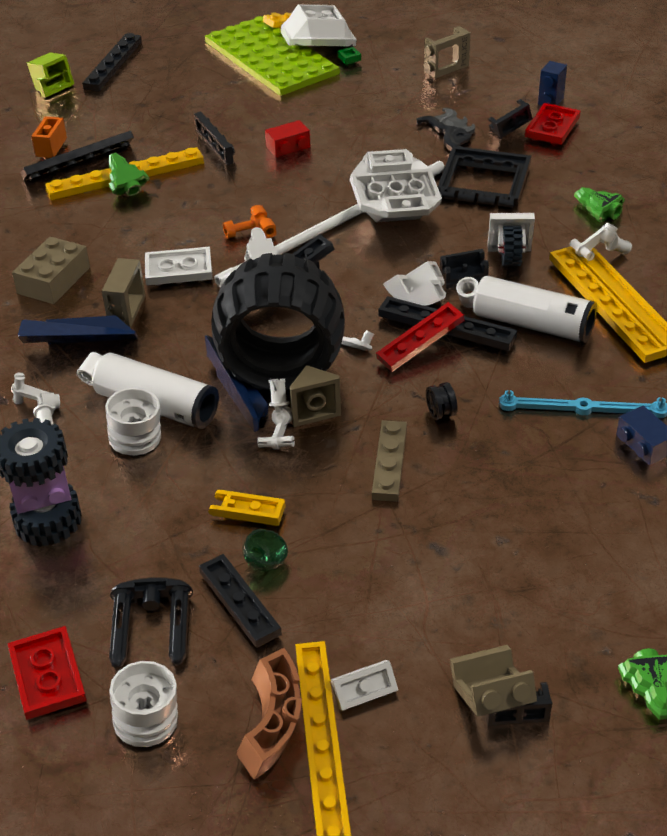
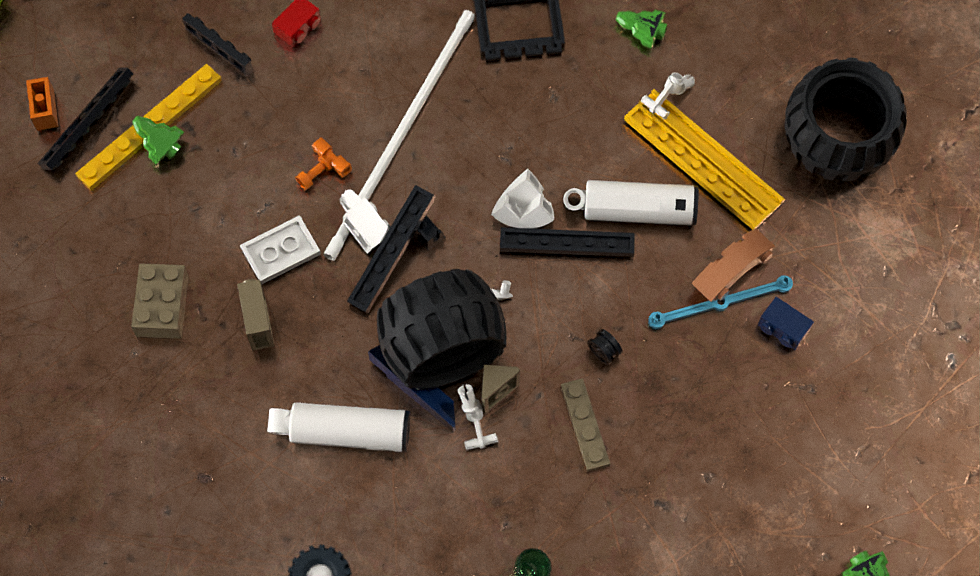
camera: 25 degrees left, 25 degrees up
white pin [11,373,60,425] -> none
dark blue wedge [18,315,138,344] -> none
white wheel [105,388,161,456] -> none
yellow hinge [208,490,286,526] -> none
white piece [350,149,442,222] -> none
red plate [376,302,464,372] -> none
black hinge [440,249,489,289] -> none
white plate [487,213,535,266] -> none
none -> nougat brick [691,228,776,302]

